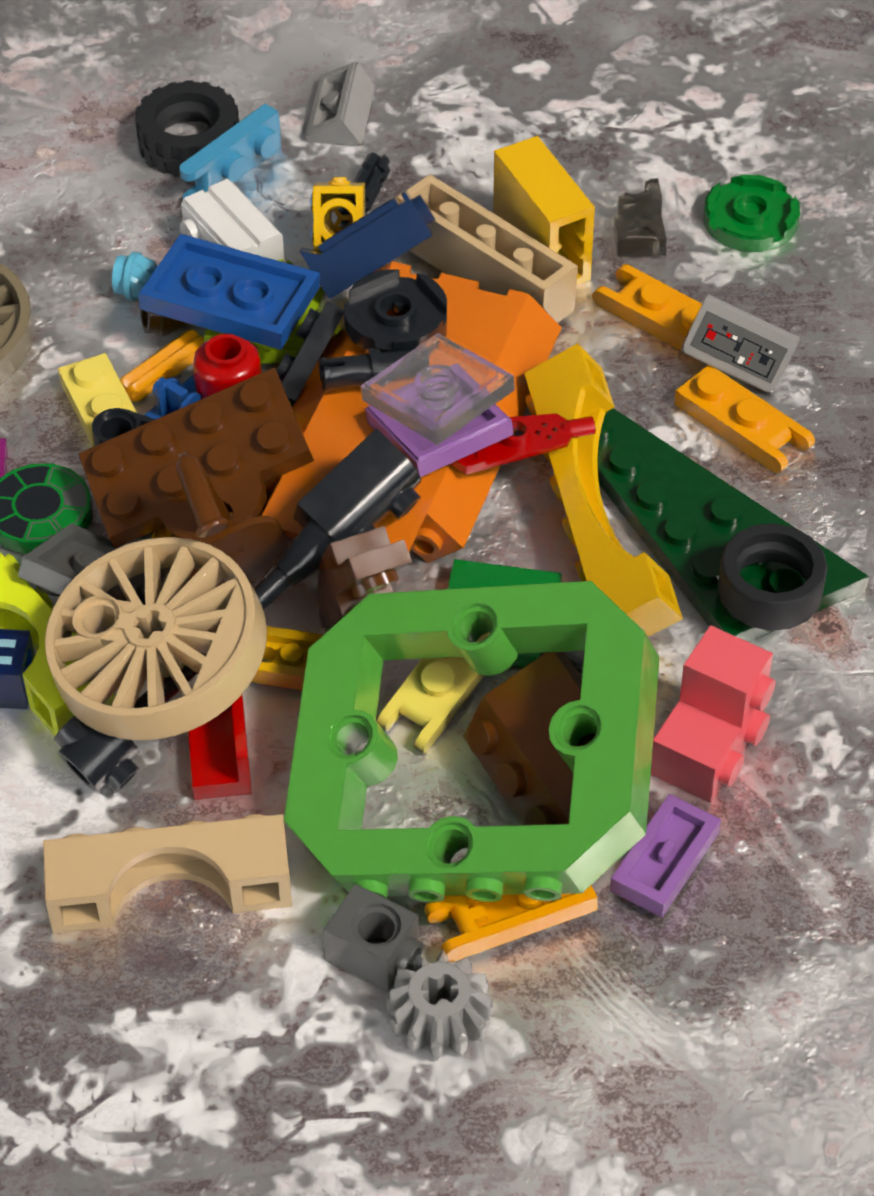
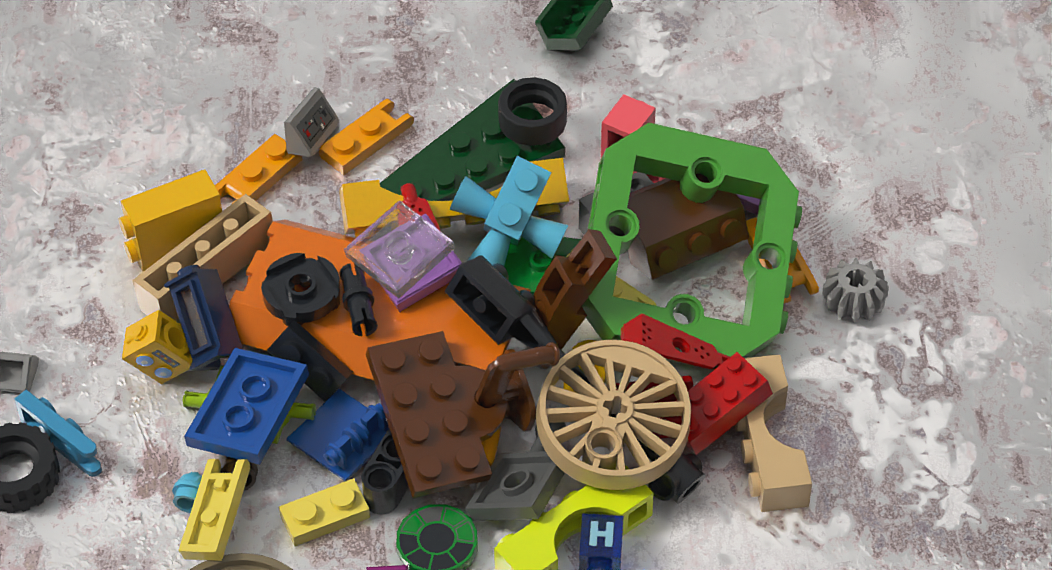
camera: 90 degrees left, 0 degrees up
light orange axle [120,329,204,402] -> none
white brick [179,178,285,263] -> none
red head [193,334,261,399] -> none
dark grey brick [323,884,423,993] -> none
black axle [339,152,390,226] -> none
clear smoke slope [613,178,667,257] -> none
green tile [704,174,800,252] -> none
none -> light yellow hinge [178,459,250,561]
none -> medium azure brick [450,156,568,266]
none -> red piece [621,313,730,370]
none -> red piece [662,352,773,455]

